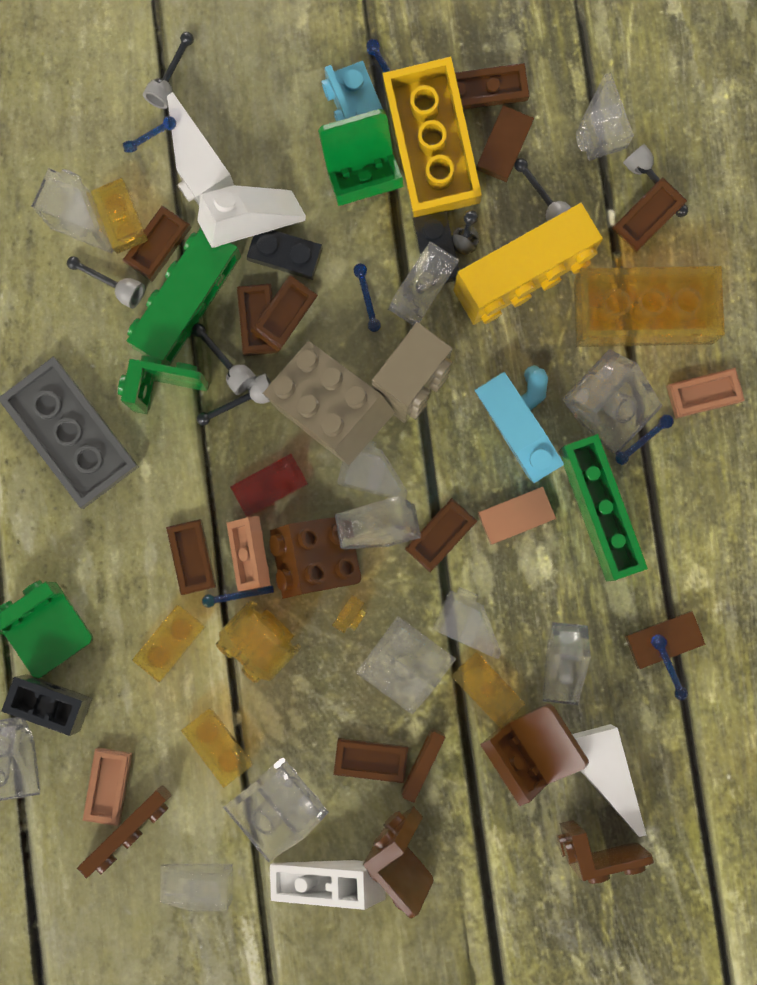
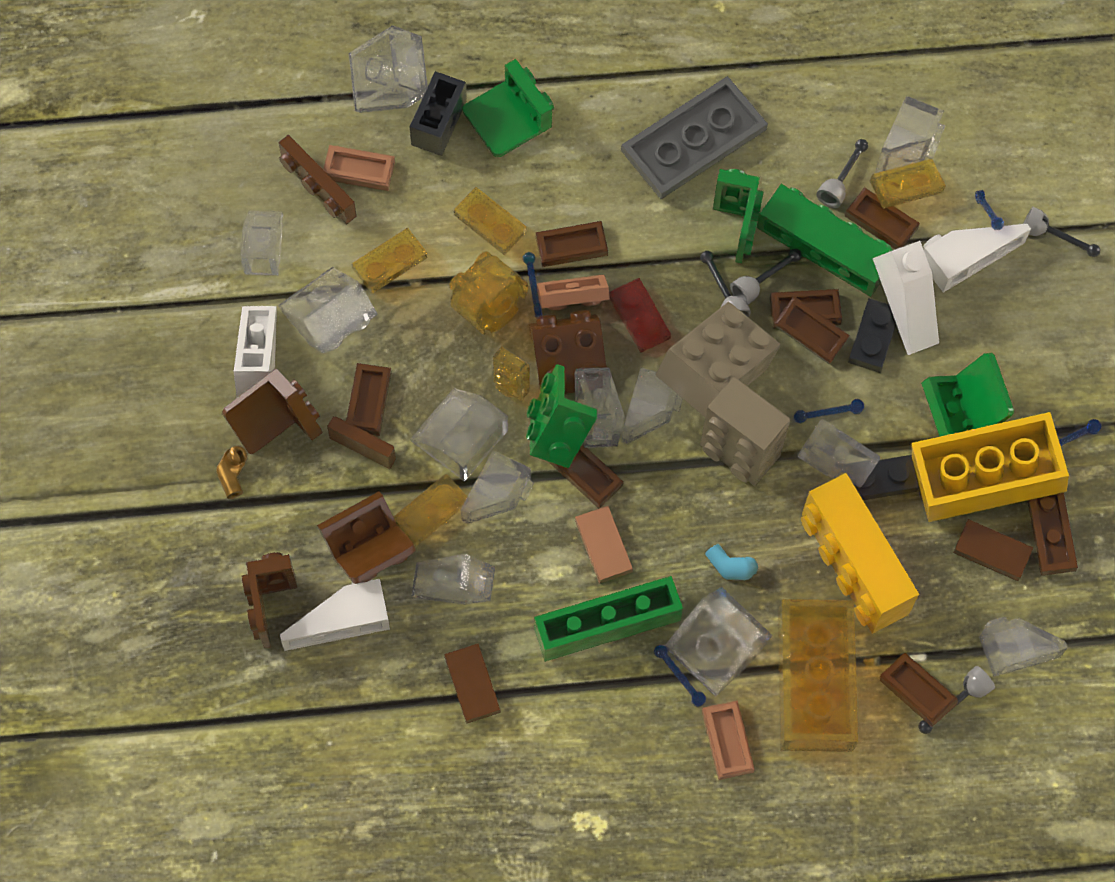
camera: 90 degrees right, 15 degrees down
medium azure bracket [321,61,383,121] -> none
dark grey hinge [452,210,479,255] -> none
medium azure slope [474,372,564,483] -> none
black hinge [514,158,571,221] -> none
clear blue hinge [651,634,688,700] -> none
none -> pearl gold arm [216,446,247,499]
none -> green bracket [526,364,597,468]

